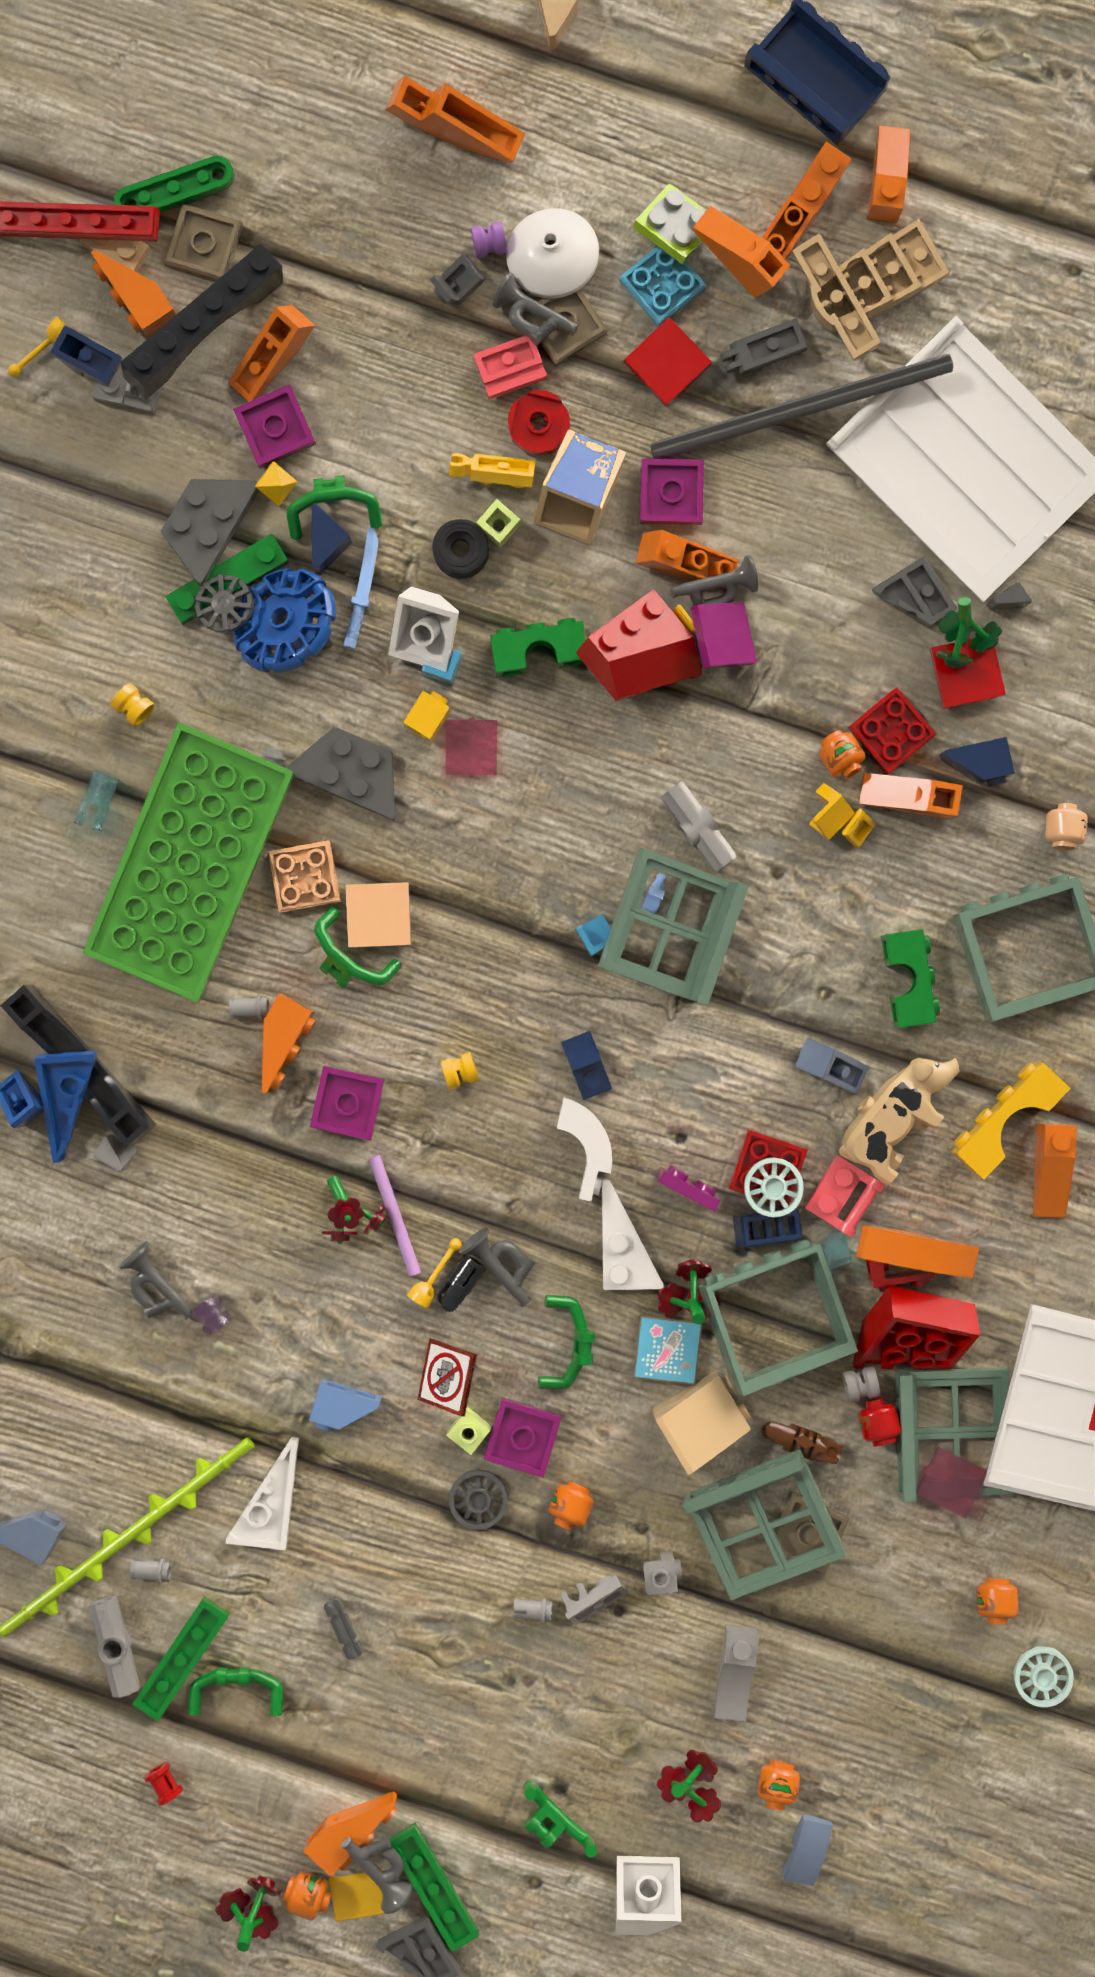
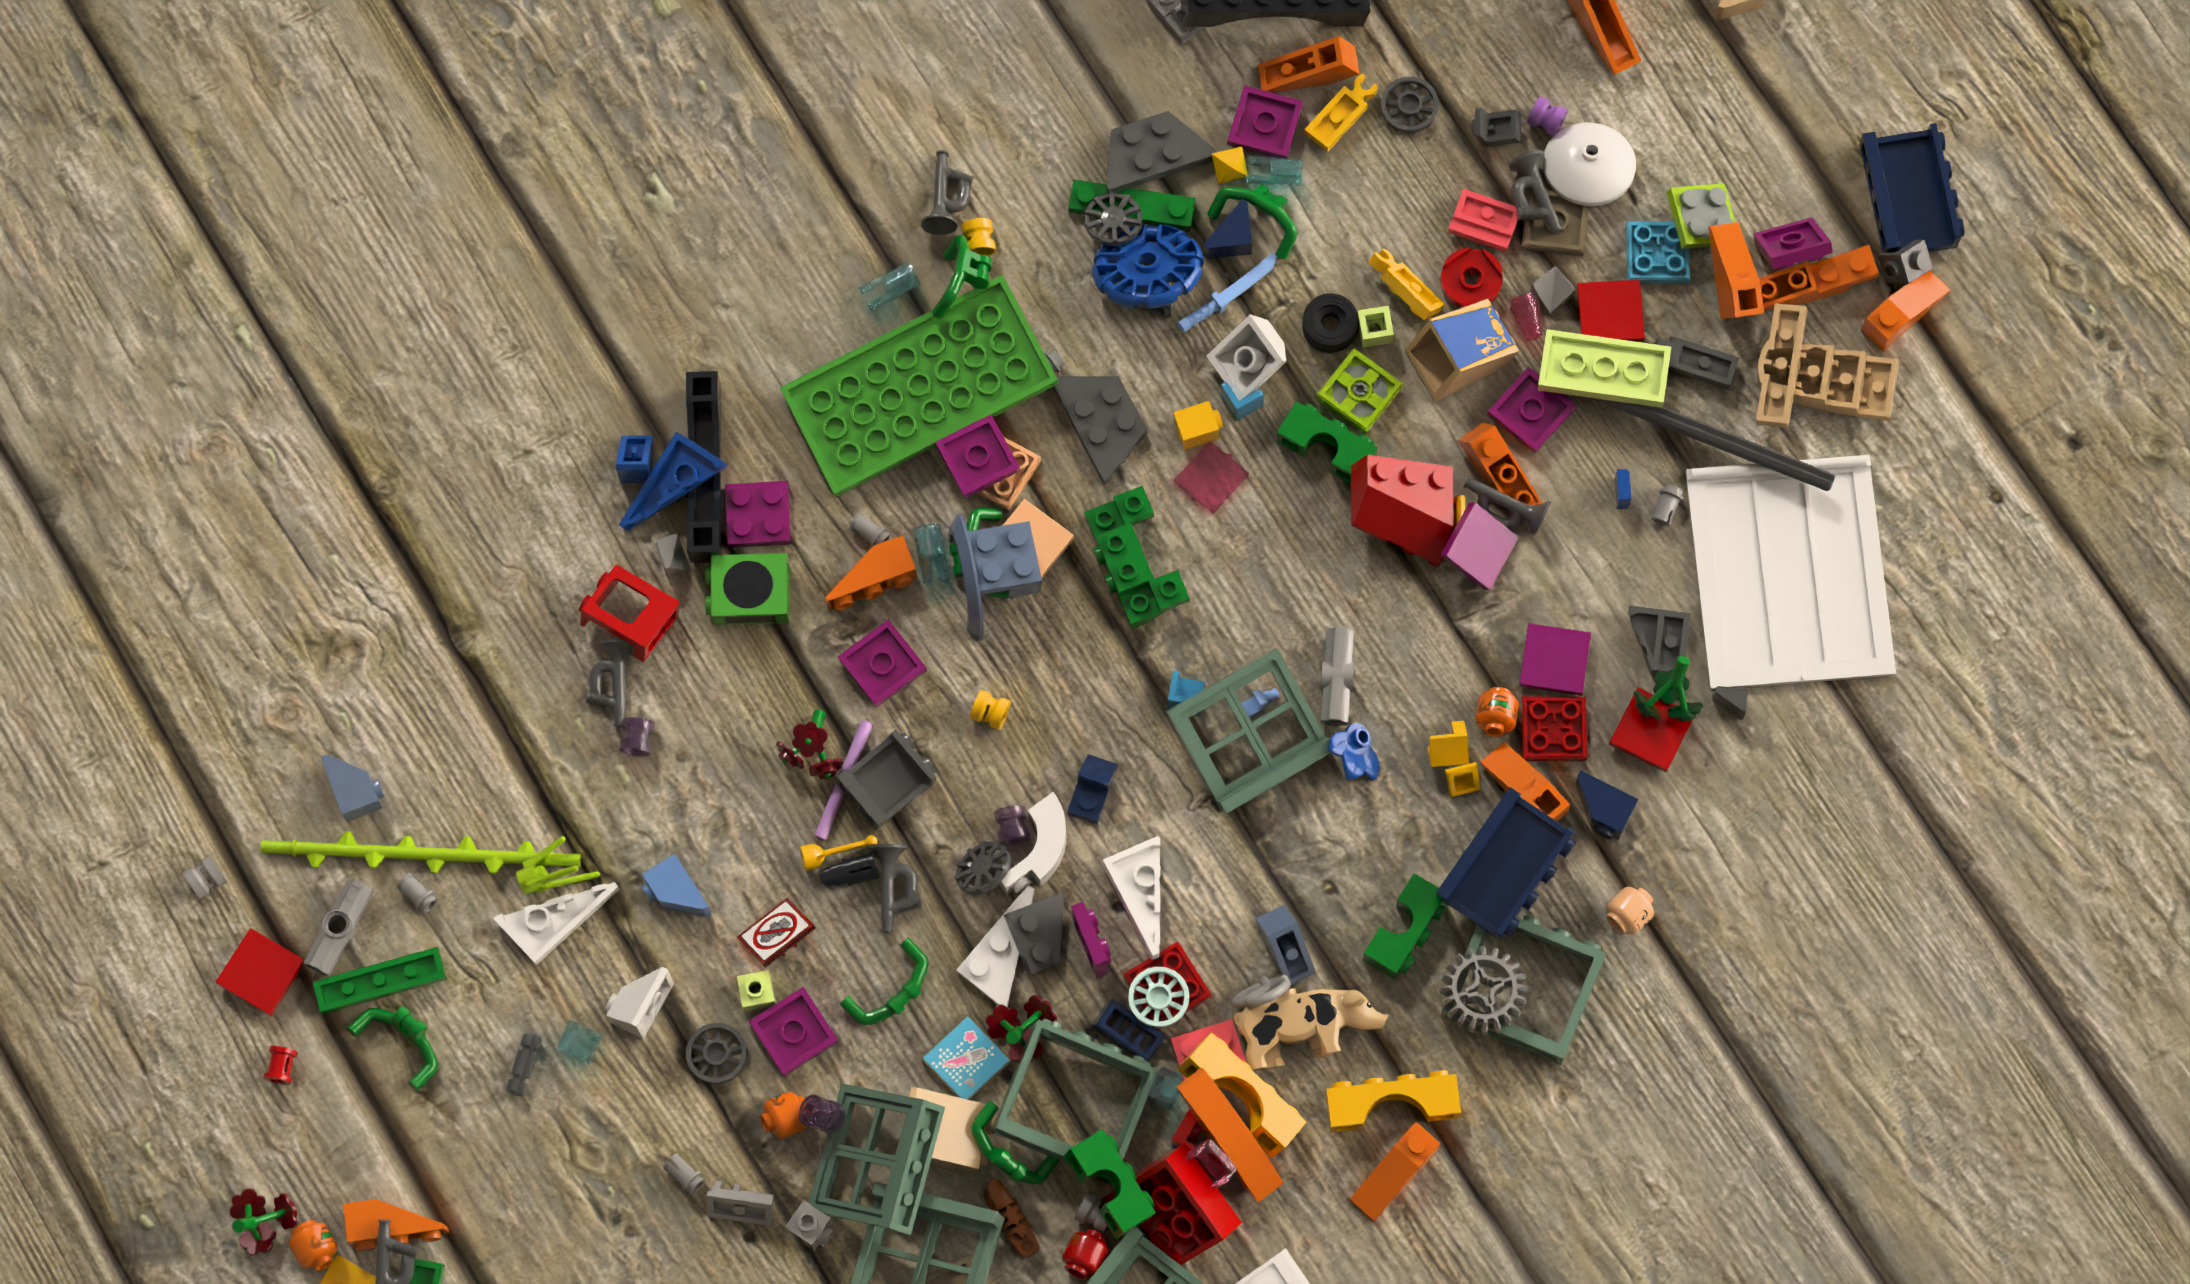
camera: 40 degrees right, 15 degrees down
none -> red tile [215,928,305,1016]
none -> lime plant [516,836,600,895]
none -> clear light blue slope [557,1020,602,1065]
none -> red window [579,564,680,663]
none -> white slope [605,967,674,1040]
none -> bright green brick [705,553,790,625]
none -> magenta plate [725,481,791,548]
none -> wheel [799,1095,845,1133]
none -> sand green window [809,1083,945,1235]
none -> dark grey panel [835,729,937,831]
none -> clear light blue hinge [913,524,950,583]
none -> dark grey piece [921,150,974,235]
none -> green piece [932,235,992,318]
none -> magenta plate [935,414,1020,499]
none -> sand blue piece [948,513,1042,641]
none -> dark grey wheel [954,841,1011,895]
none -> green piece [971,1100,1060,1184]
none -> wheel [994,806,1030,845]
none -> dark grey wing [1004,892,1064,975]
none -> green arch [1064,1129,1156,1239]
none -> green bracket [1084,485,1190,629]
none -> white wing [1102,836,1160,960]
none -> yellow arch [1177,1032,1307,1159]
none -> clear pink piece [1186,1139,1237,1188]
none -> light grey piece [1231,975,1291,1008]
none -> clear light blue hinge [1246,156,1303,186]
none -> yellow plate [1304,74,1378,152]
none -> lime piece [1316,348,1404,434]
none -> blue plate [1328,723,1379,781]
none -> dark grey wheel [1381,77,1439,133]
none -> dark blue panel [1436,787,1576,941]
none -> light grey gear [1439,946,1528,1035]
none -> clear pink cone [1509,293,1543,341]
none -> magenta tile [1519,623,1591,696]
none -> light grey slope [1530,266,1575,315]
none -> yellowish green plate [1538,329,1671,408]
none -> blue tile [1615,469,1631,509]
none -> light grey pin [1651,484,1684,527]
none -> magenta plate [1753,217,1833,269]
none -> dark grey bracket [1878,240,1933,284]

